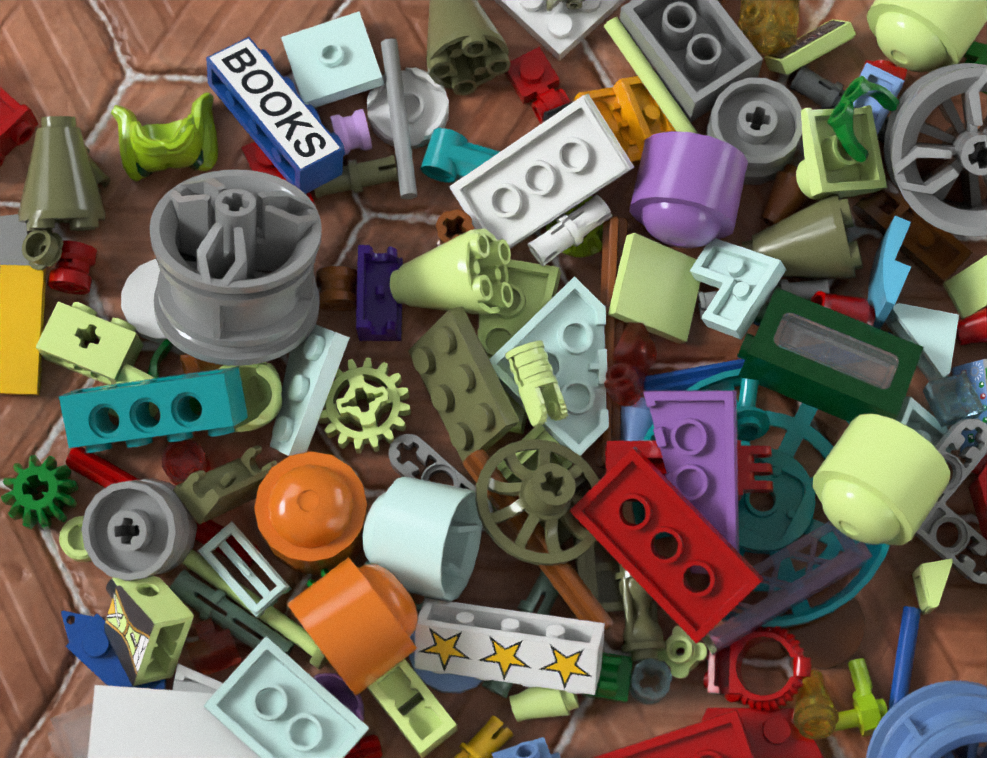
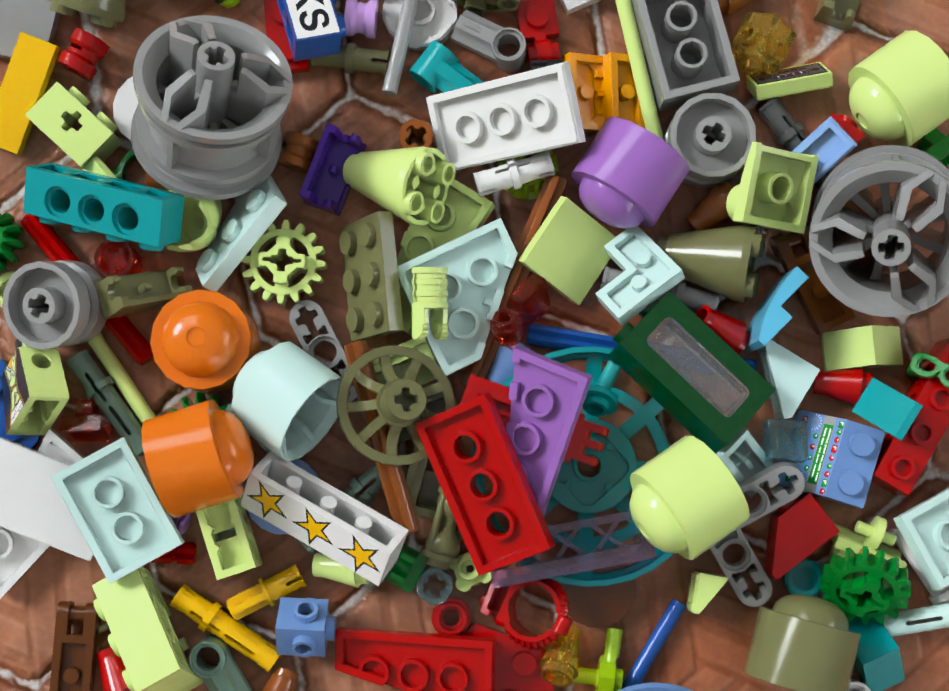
camera: 20 degrees right, 10 degrees up
olive plate [22,229,63,270] -> none
light aqua tile [198,521,292,618] -> none
green cap [827,76,899,162] -> none
none -> red plate [431,597,471,635]
none -> light grey piece [451,10,527,73]

